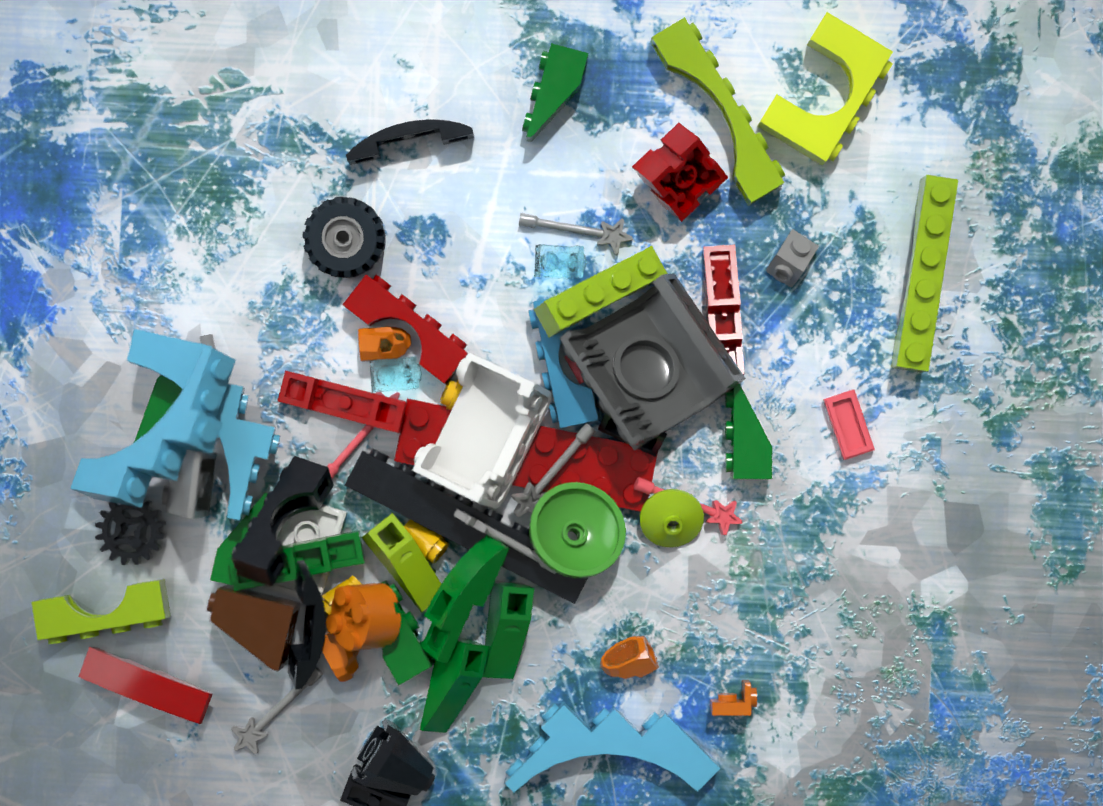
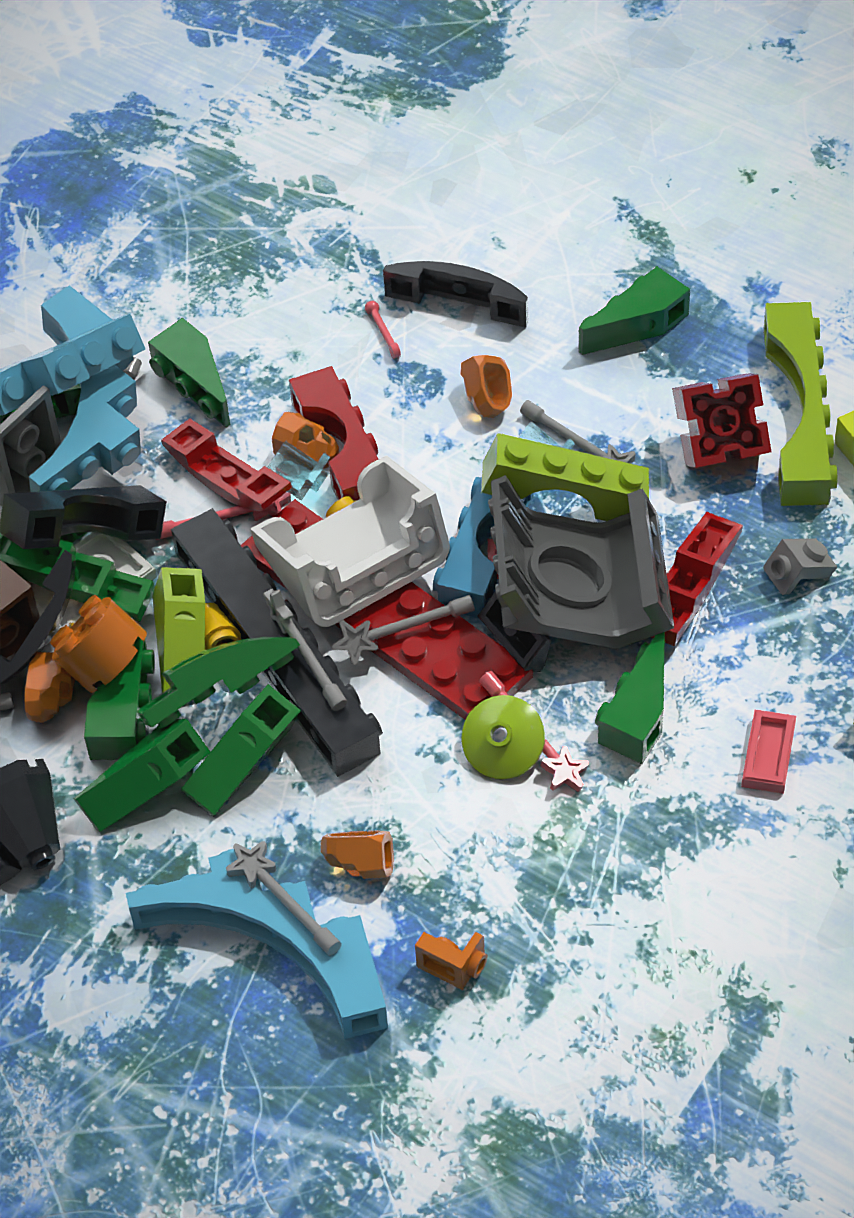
camera: 30 degrees right, 35 degrees down
black wheel [302,196,386,278] -> none
bright green dish [529,482,626,578] -> none
none -> green slope [148,317,230,428]
none -> light grey piece [226,841,342,956]
none -> coral hinge [365,301,401,359]
none -> orange rock [460,355,512,418]

